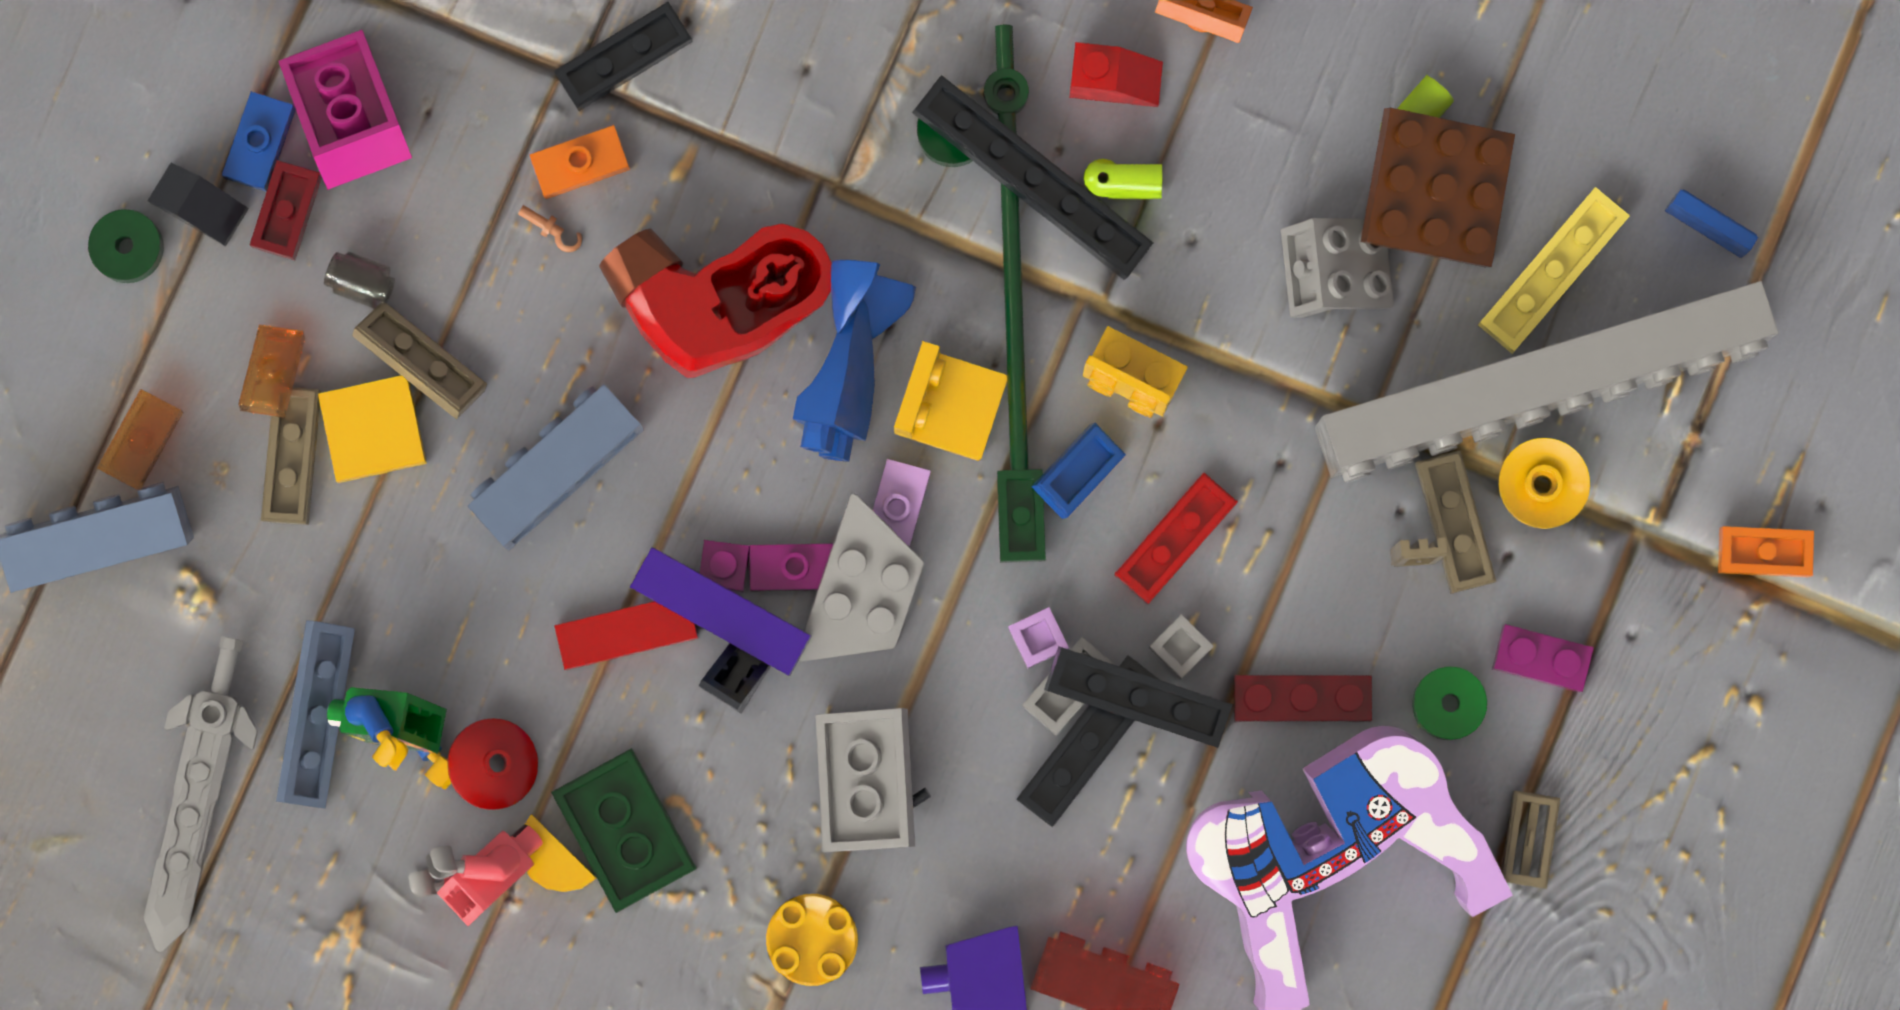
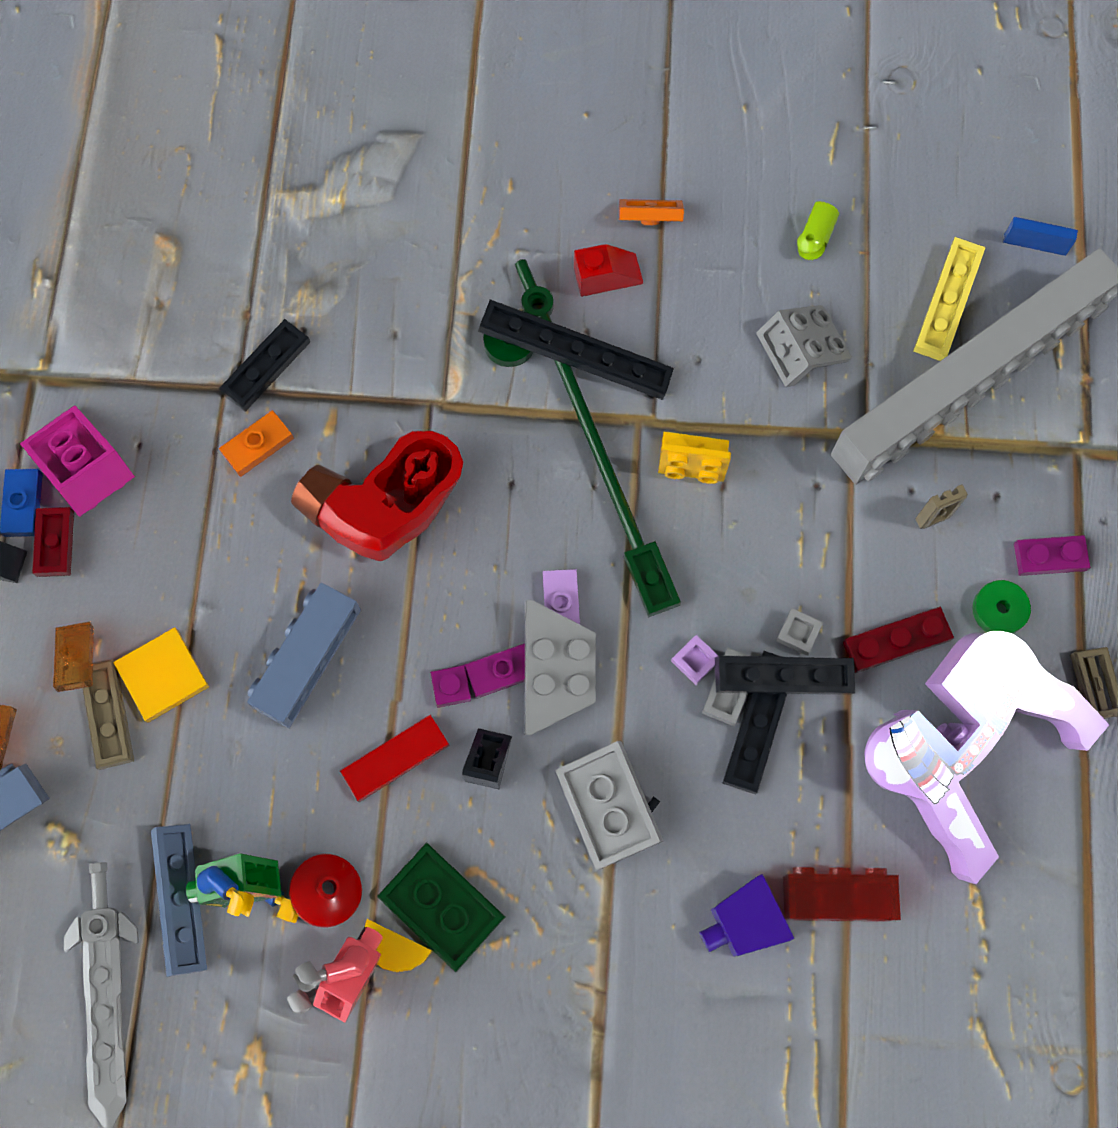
camera: 20 degrees left, 10 degrees down
clear smoke brick [324,252,395,309] -> none
dark tan tile [352,301,487,420] -> none
nougat hand [518,205,582,252] -> none
dark purple tile [630,547,812,676] -> none
yellow dish [766,894,858,986] -> none
blue hips [793,260,916,462] -> none
yellow bracket [894,341,1007,461] -> none
blue tile [1031,422,1126,519] -> none
lime piece [1083,158,1162,199] -> none
red tile [1114,473,1238,605] -> none
reddish brown plate [1360,107,1515,268] -> none
dark tan tile [1415,450,1497,594] -> none
yellow dish [1498,438,1590,529] -> none

